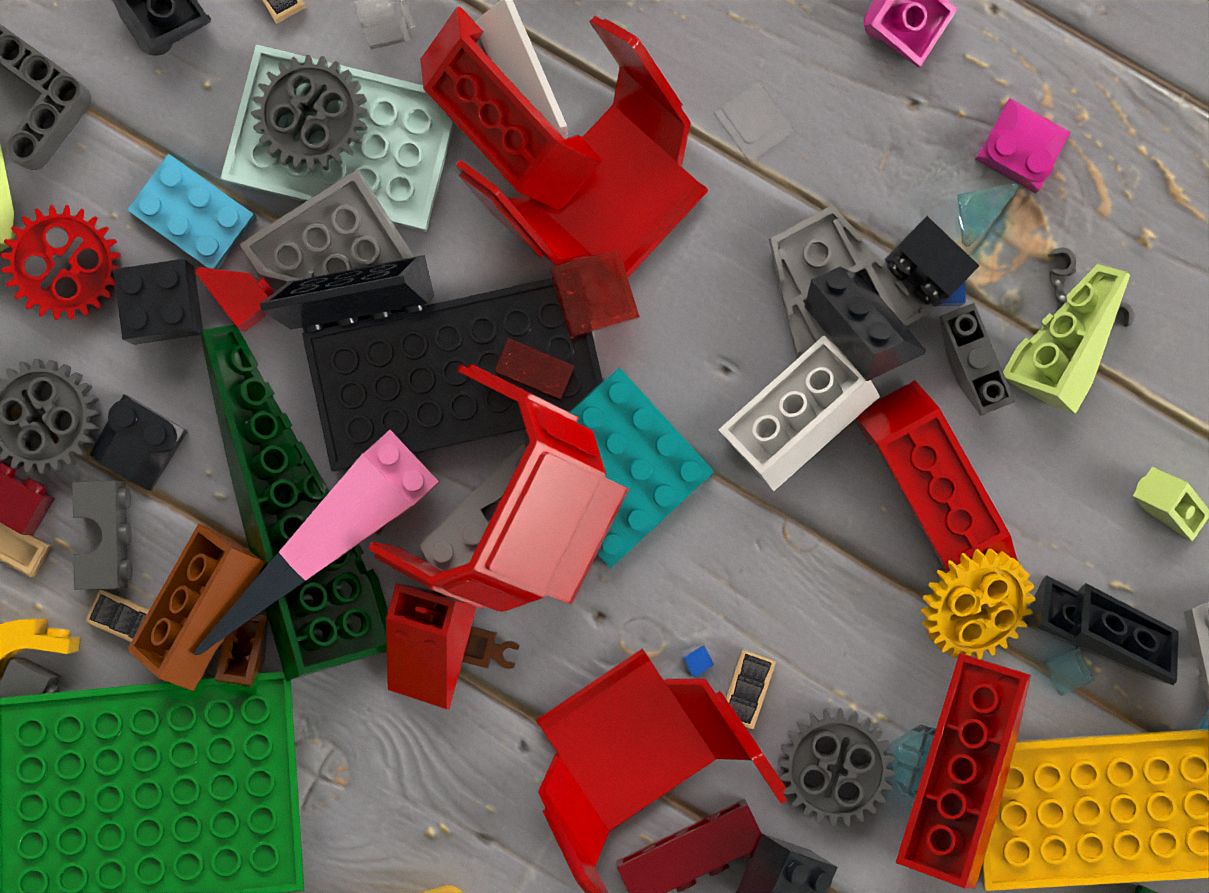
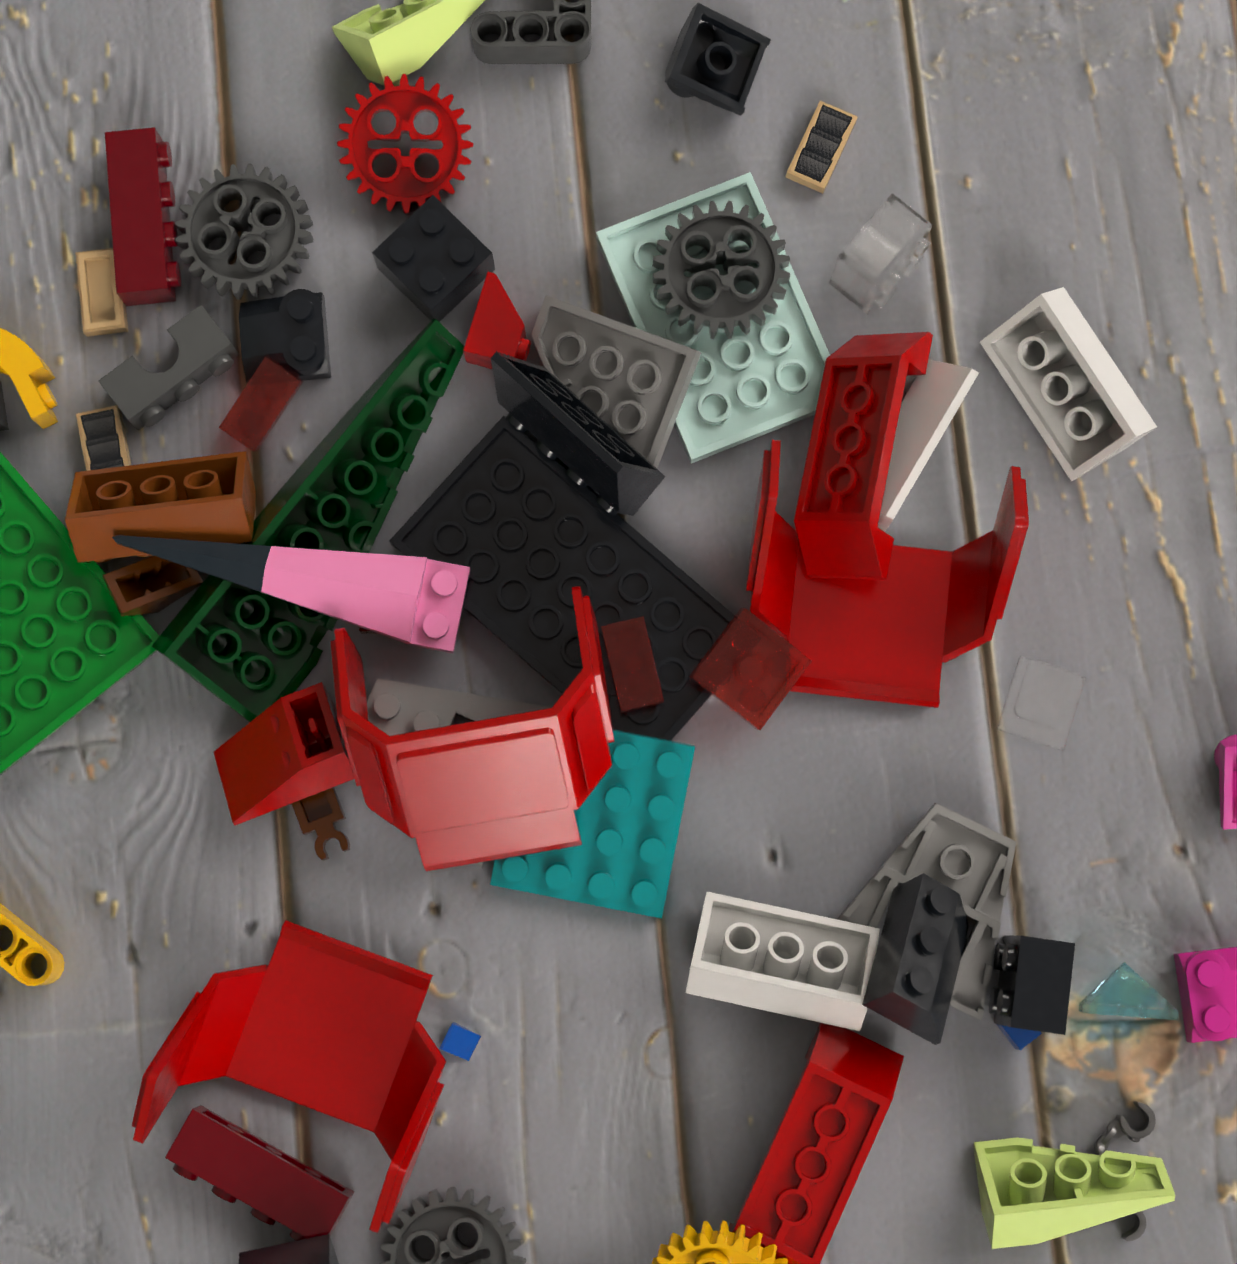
camera: 55 degrees right, 5 degrees down
medium azure plate [127,153,256,269] -> none
tile [725,649,776,729] -> none
dark grey slope [940,303,1015,416] -> none
none -> clear red plate [219,357,304,452]

